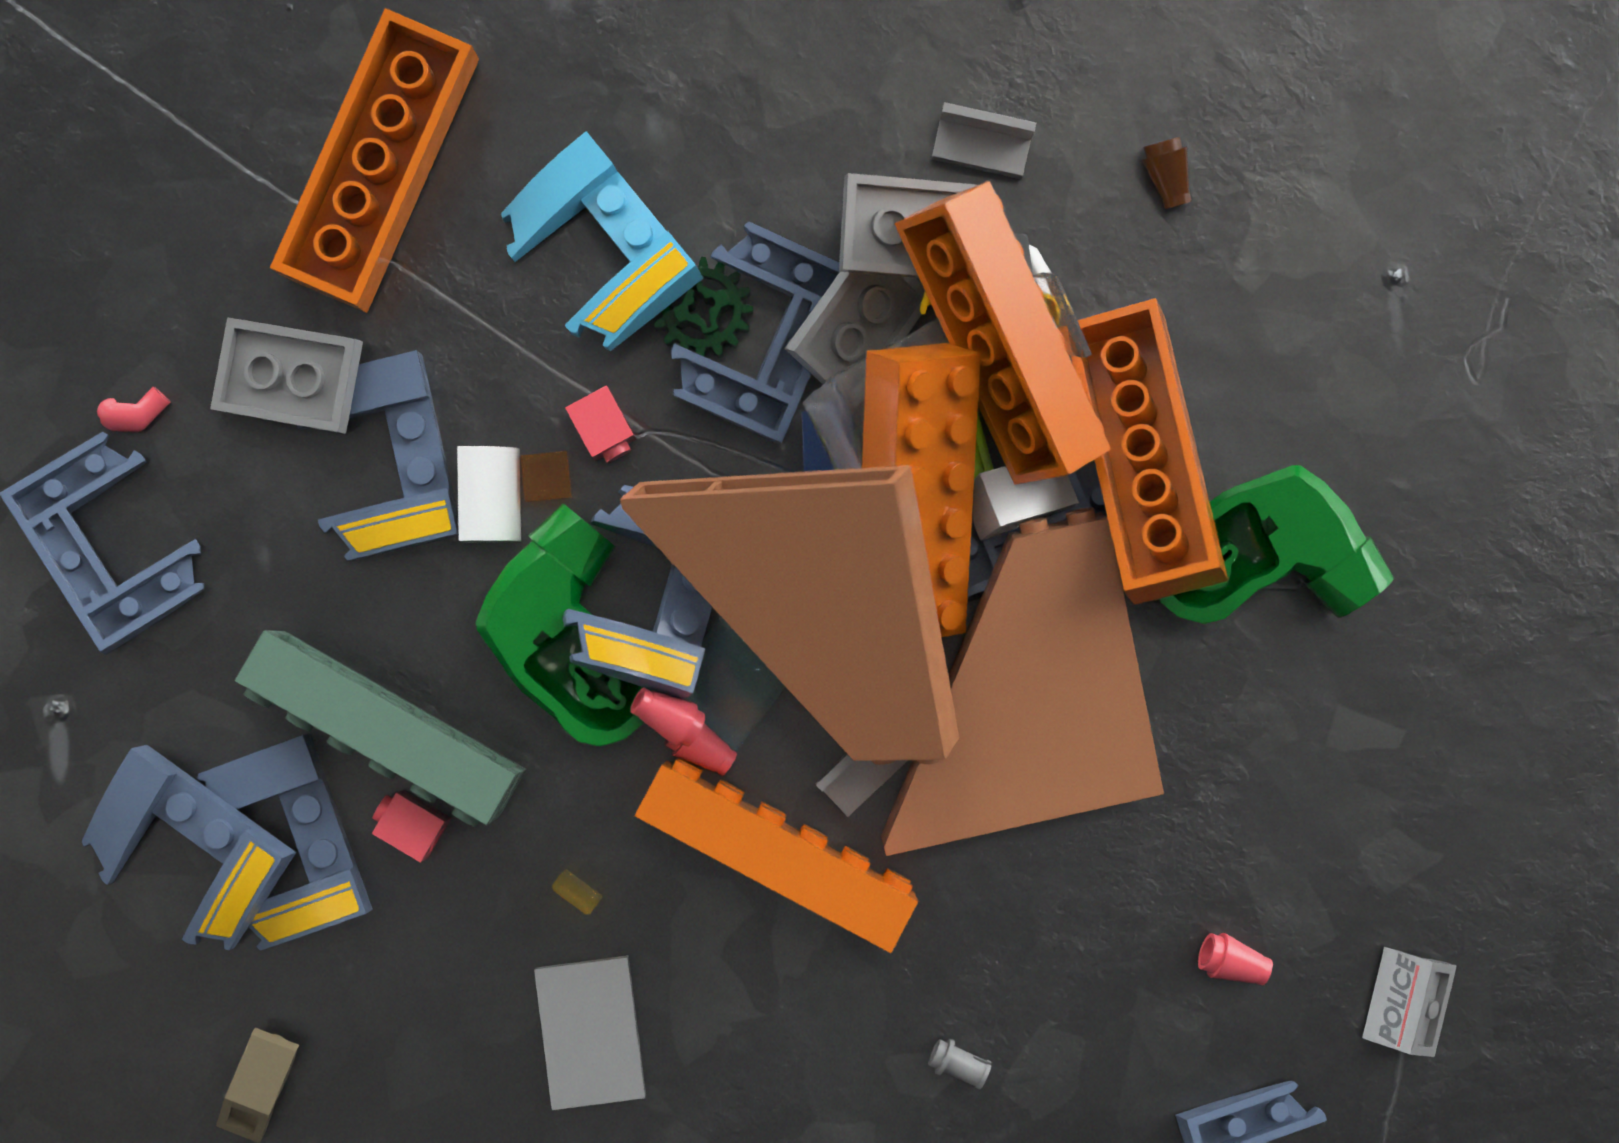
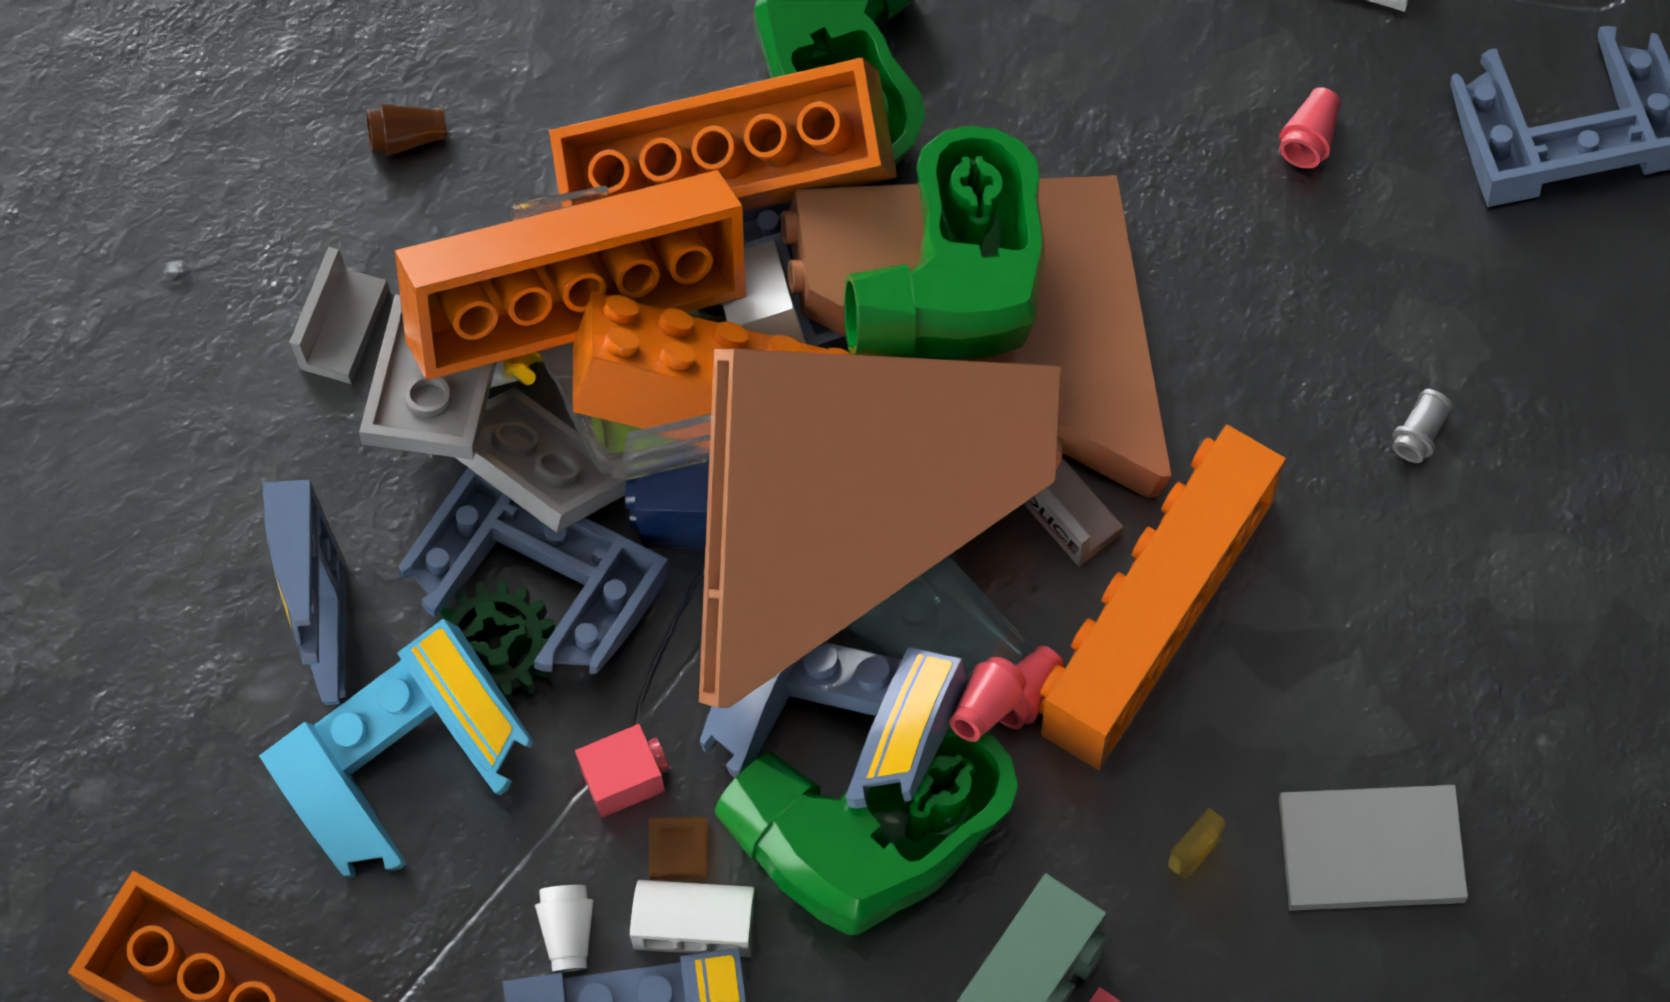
camera: 80 degrees left, 20 degrees down
none -> sand blue wedge [262,480,347,705]
none -> white cone [535,885,593,973]
none -> green piece [843,126,1045,360]

